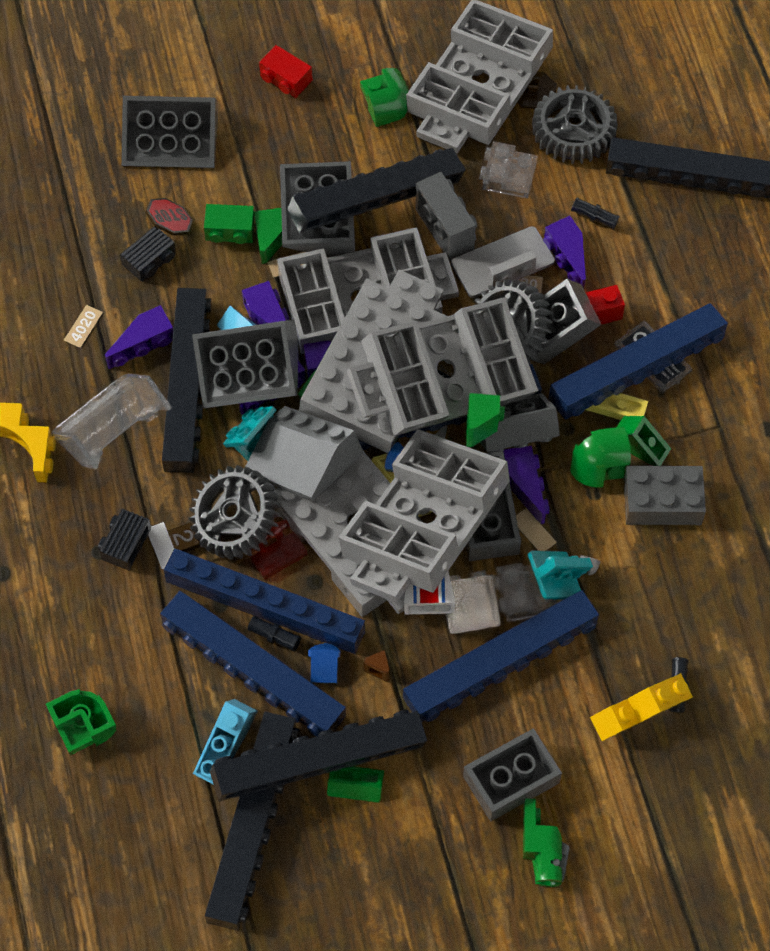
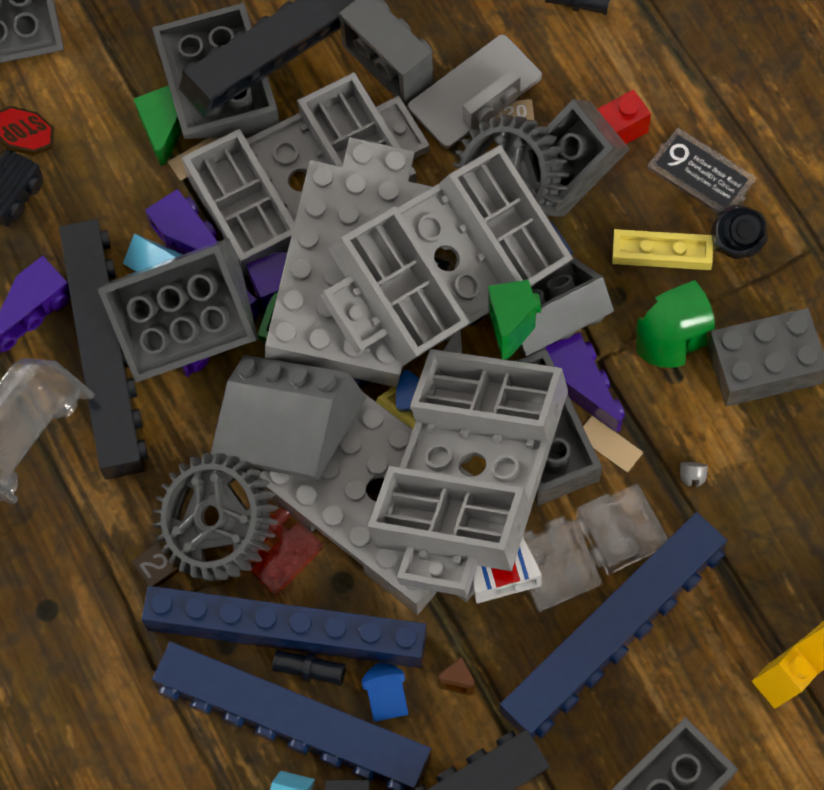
camera: 10 degrees left, 5 degrees up
black brick [98,509,151,571] -> none
white sticker [148,522,174,569] -> none
green brick [204,204,255,244] -> none
teal bracket [223,406,276,461] -> none
teal bracket [528,551,593,599] -> none
dark purple slope [543,215,586,289] -> none
dark blue brick [548,303,728,420] -> none
green slope [617,416,671,466] -> none
none -> black hair [711,204,768,259]

